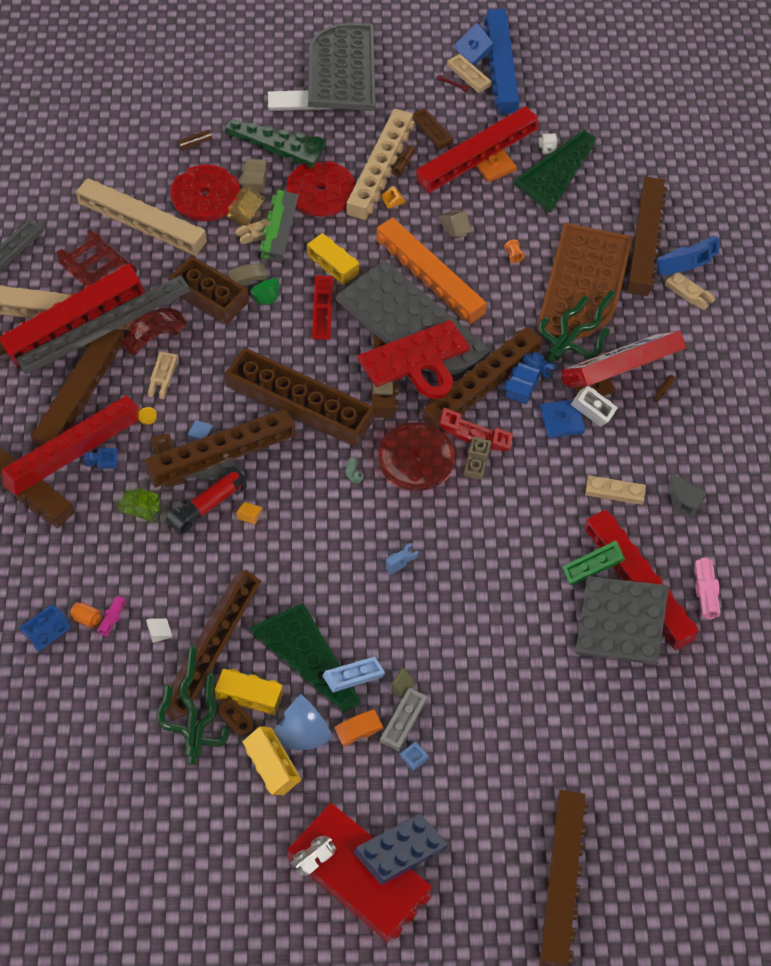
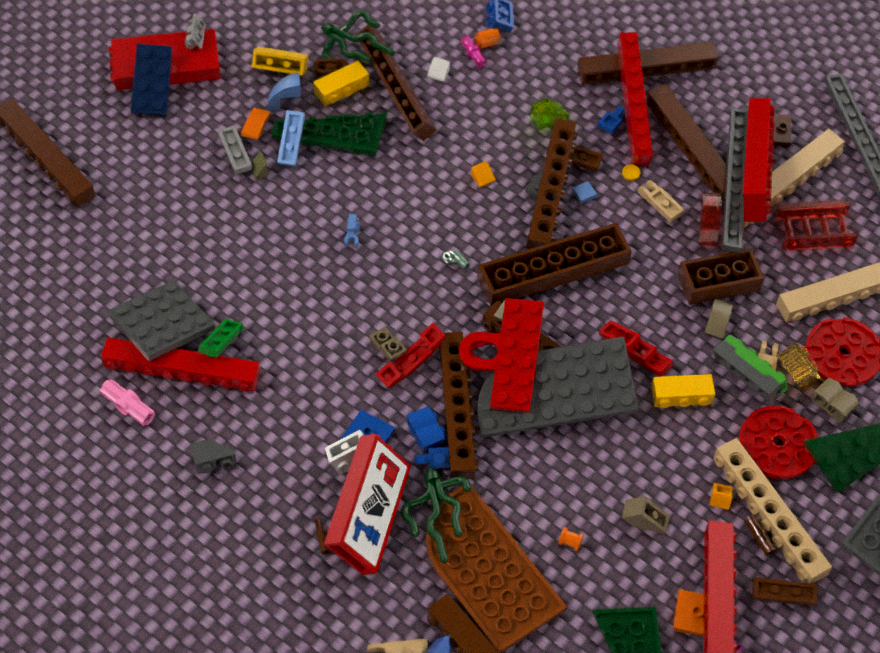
camera: 130 degrees right, 0 degrees up
piece [166,466,247,535] -> none
green piece [250,278,279,305] -> none
orange brick [376,217,487,325] -> none
clear red dish [378,422,455,491] -> none
medium blue tile [399,741,429,772] -> none
tan plate [585,475,646,505] -> none

